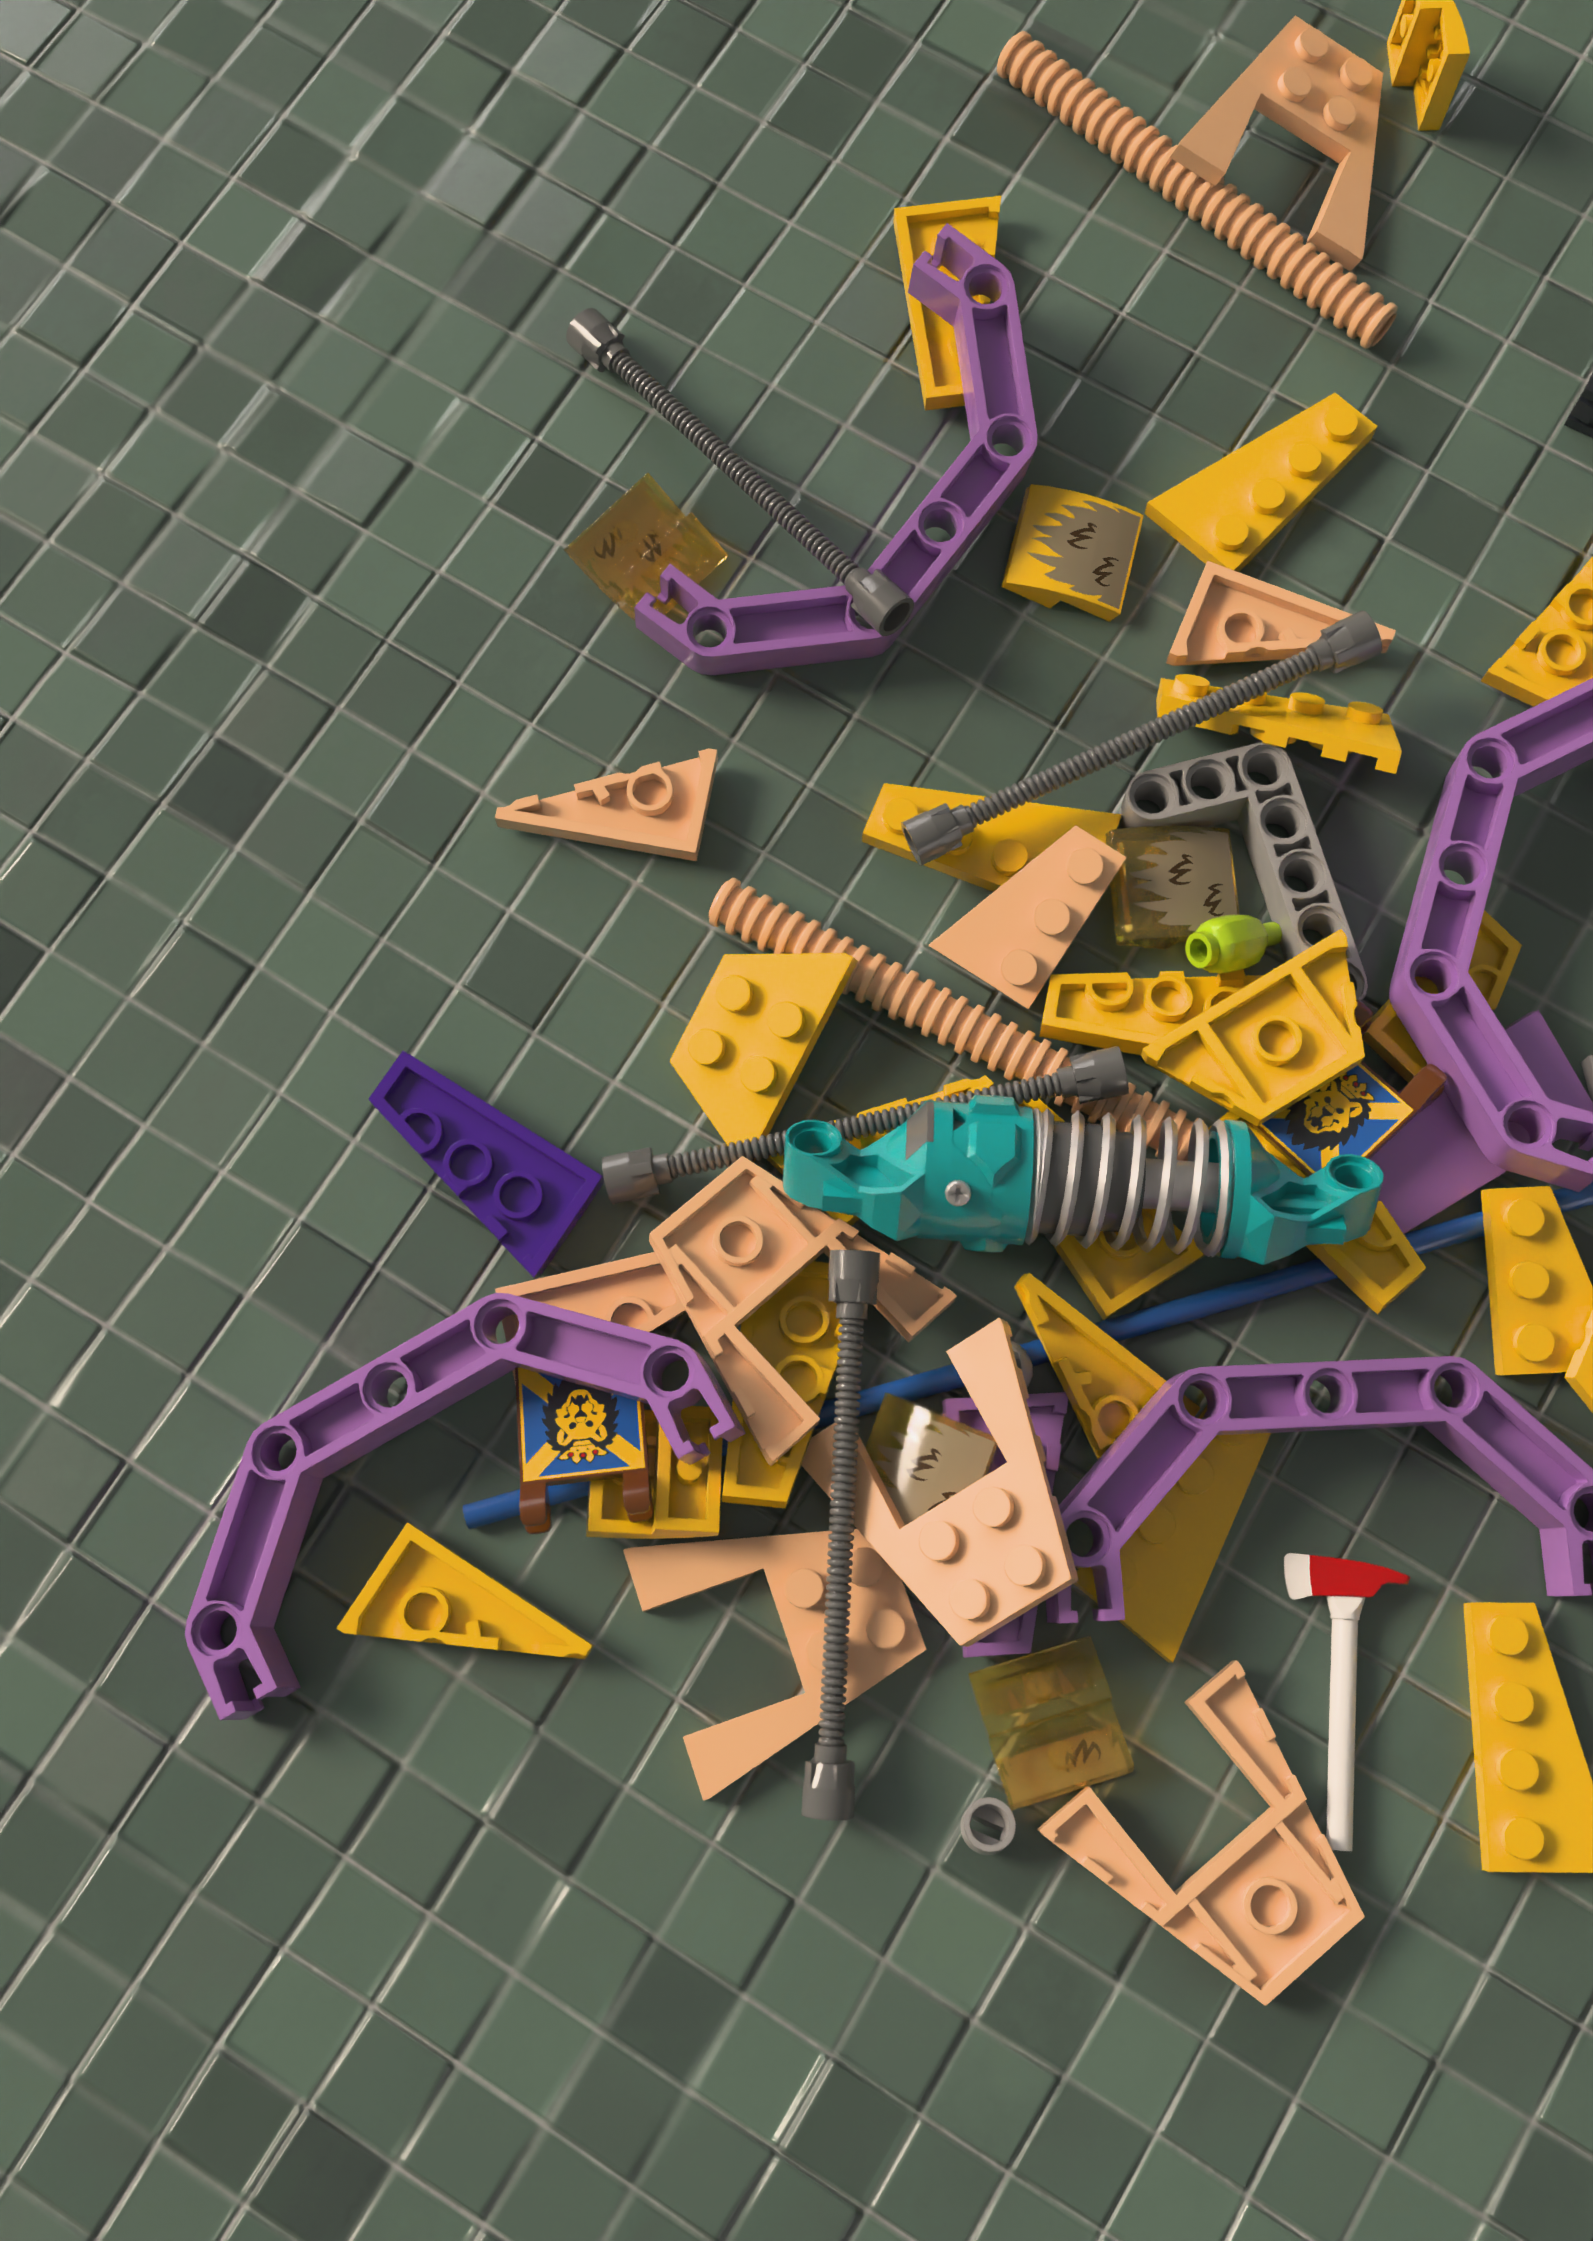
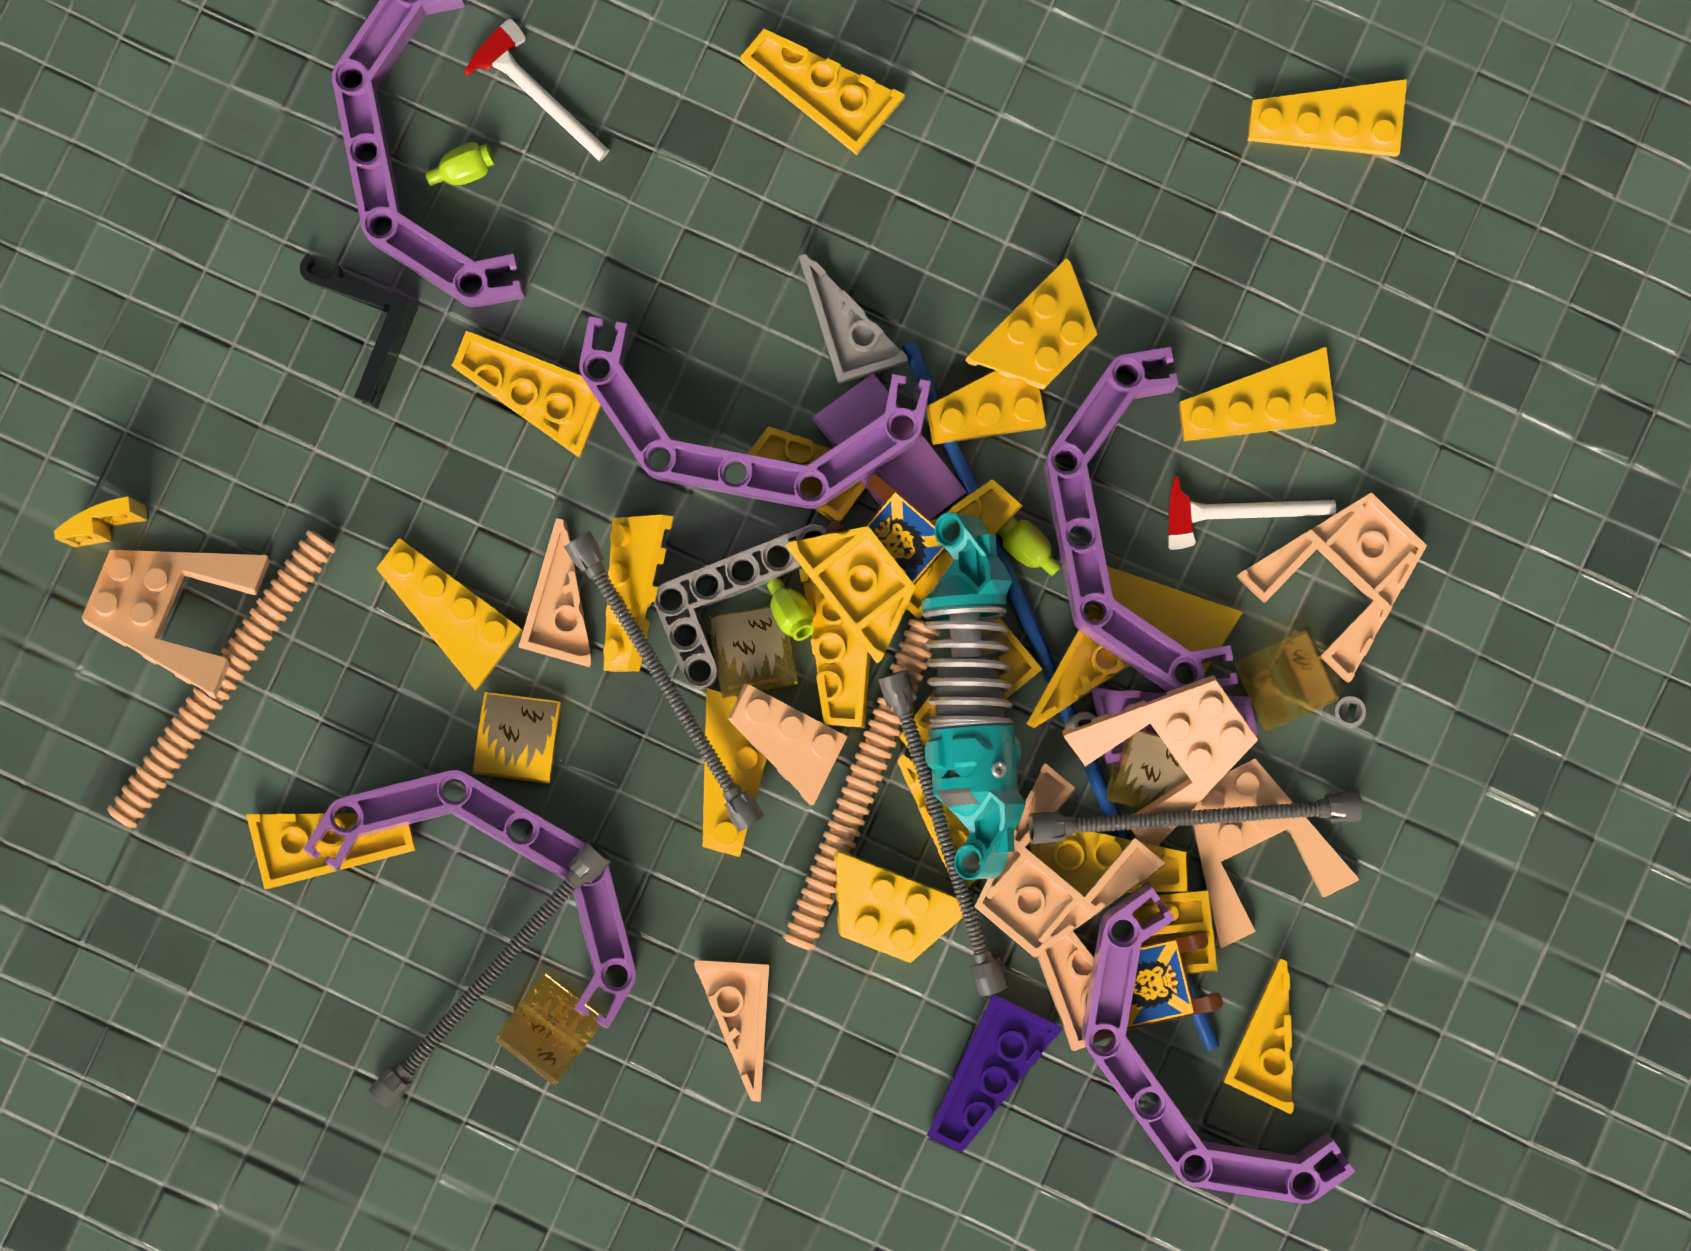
camera: 100 degrees left, 10 degrees up
none -> lime plant [998,517,1062,576]

